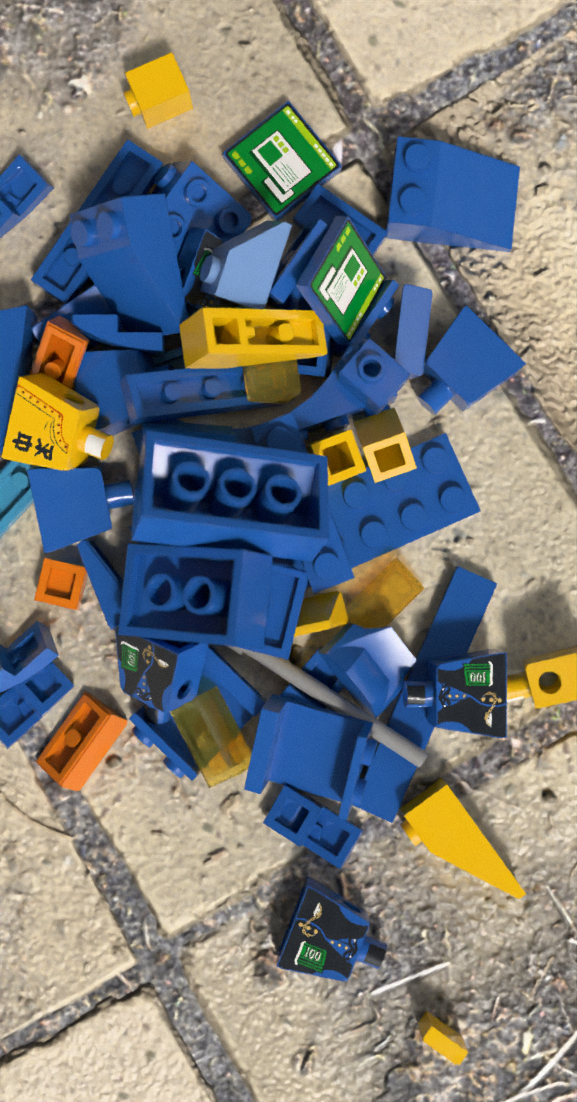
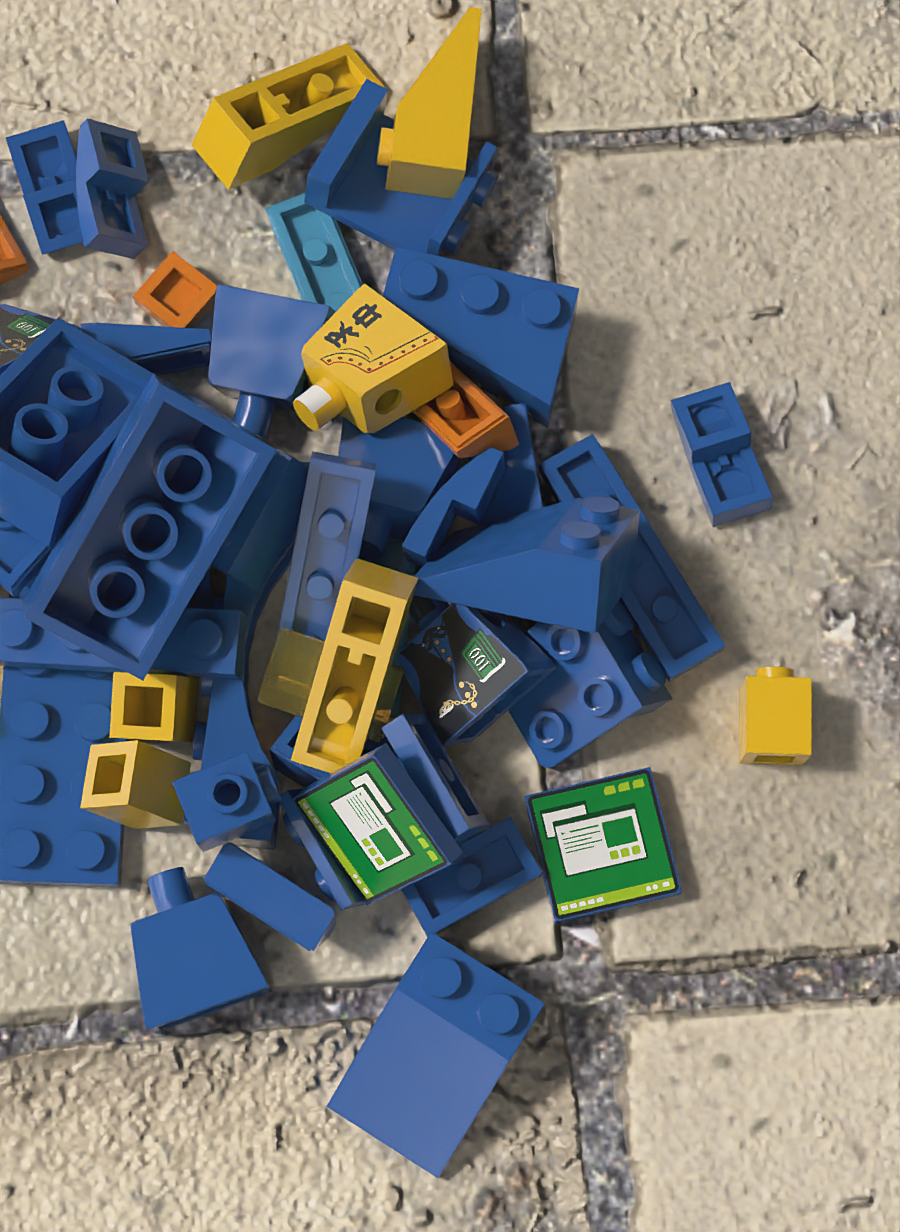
camera: 115 degrees right, 10 degrees down
medium blue slope [200,220,292,309] -> none

